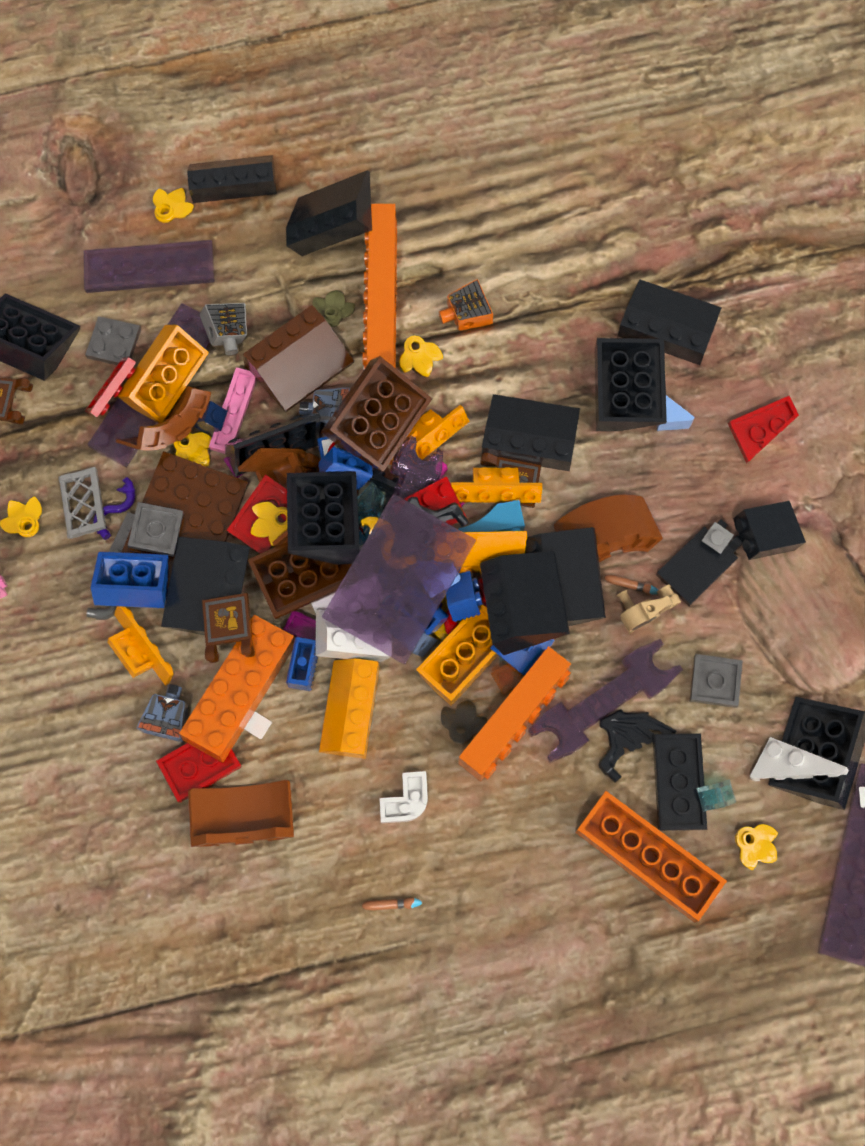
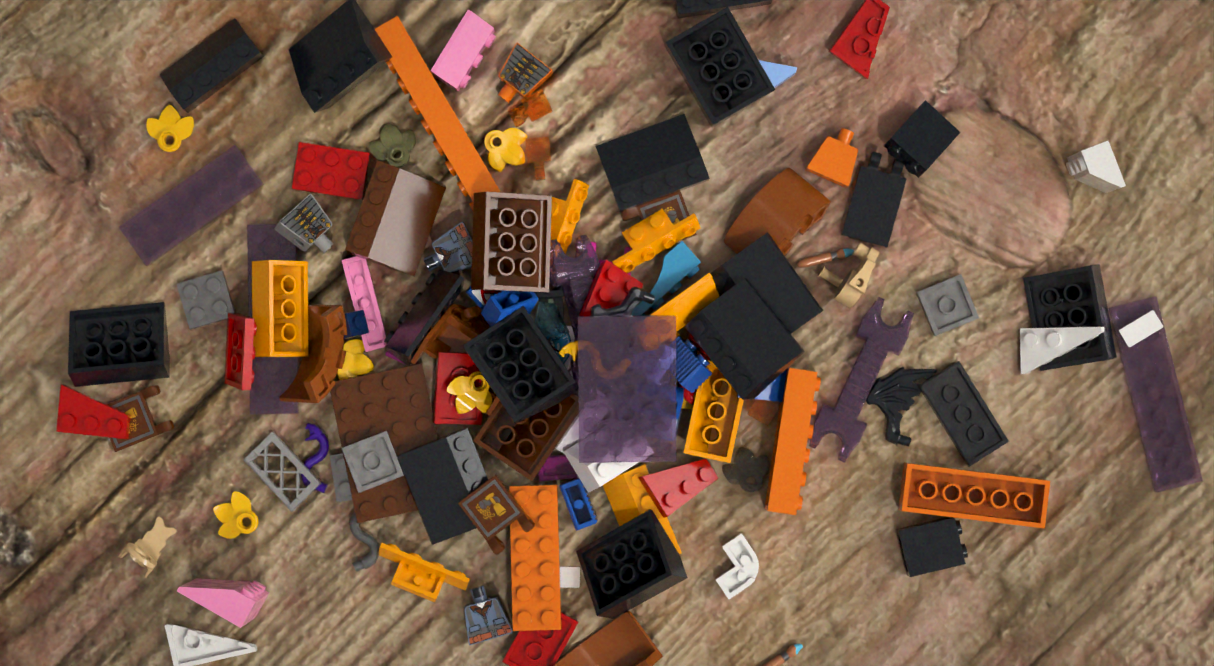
camera: 30 degrees left, 15 degrees up
blue slope [90,552,169,608] -> none
clear light blue slope [697,779,736,811] -> none
light grey plate [702,522,734,554] -> none
yellow plate [735,824,778,870] -> none
none -> red plate [292,142,370,200]
none -> bright pink slope [431,10,496,91]
none -> clear orange plate [508,89,553,128]
none -> clear orange plate [525,137,551,180]
none -> black slope [576,509,688,619]
none -> wing [638,459,719,518]
none -> orange torso [805,128,858,188]
none -> black brick [896,517,968,577]

